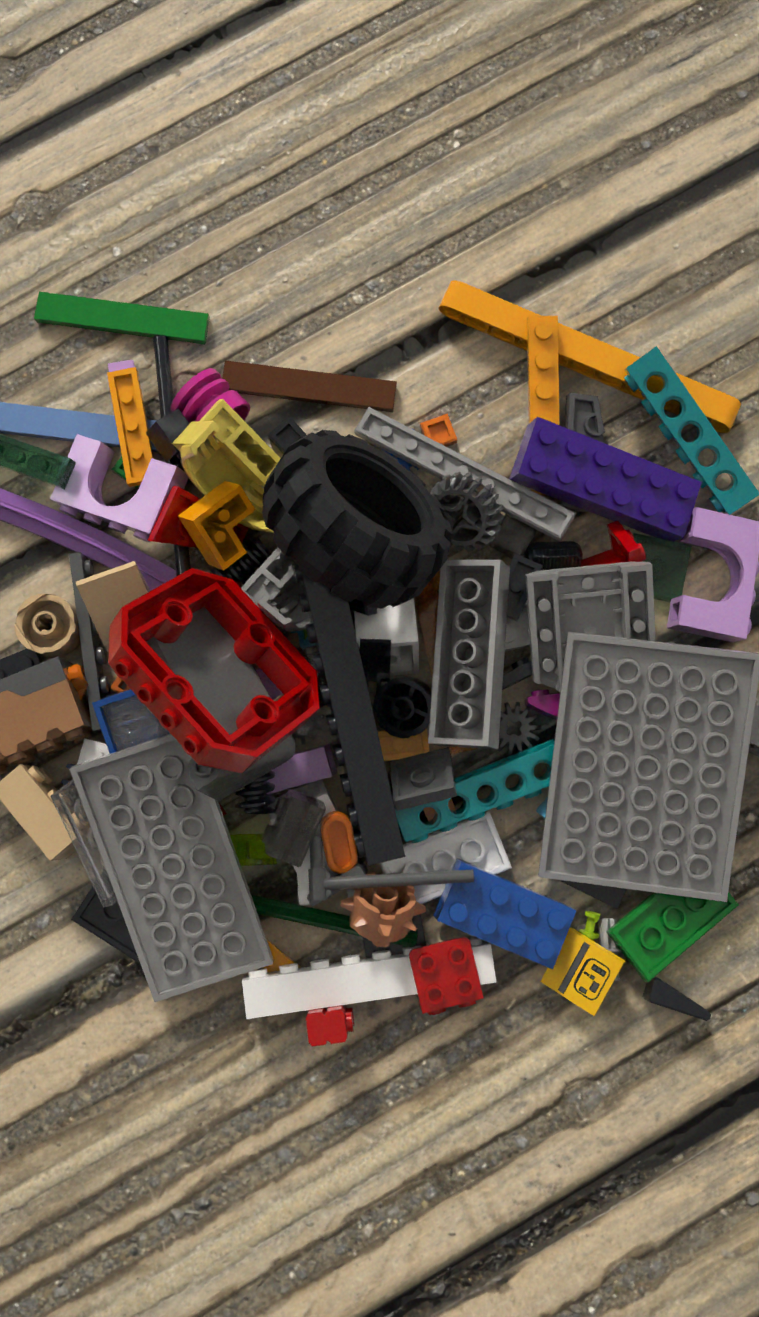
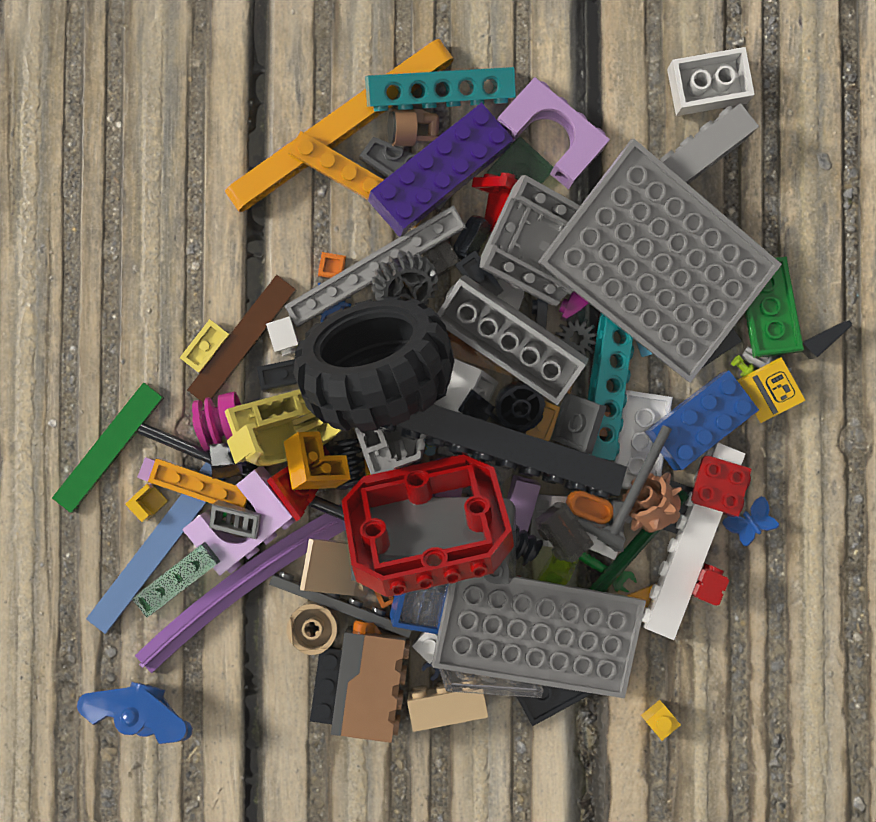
camera: 60 degrees left, 5 degrees up
none -> yellow panel [125,483,168,522]
none -> light yellow plate [180,319,230,373]
none -> dark grey slope [209,500,261,539]
none -> white brick [266,316,299,356]
none -> medium nougat piece [387,108,439,146]
none -> green piece [575,549,637,592]
none -> yellow brick [641,700,681,741]
none -> blue piece [722,496,779,546]

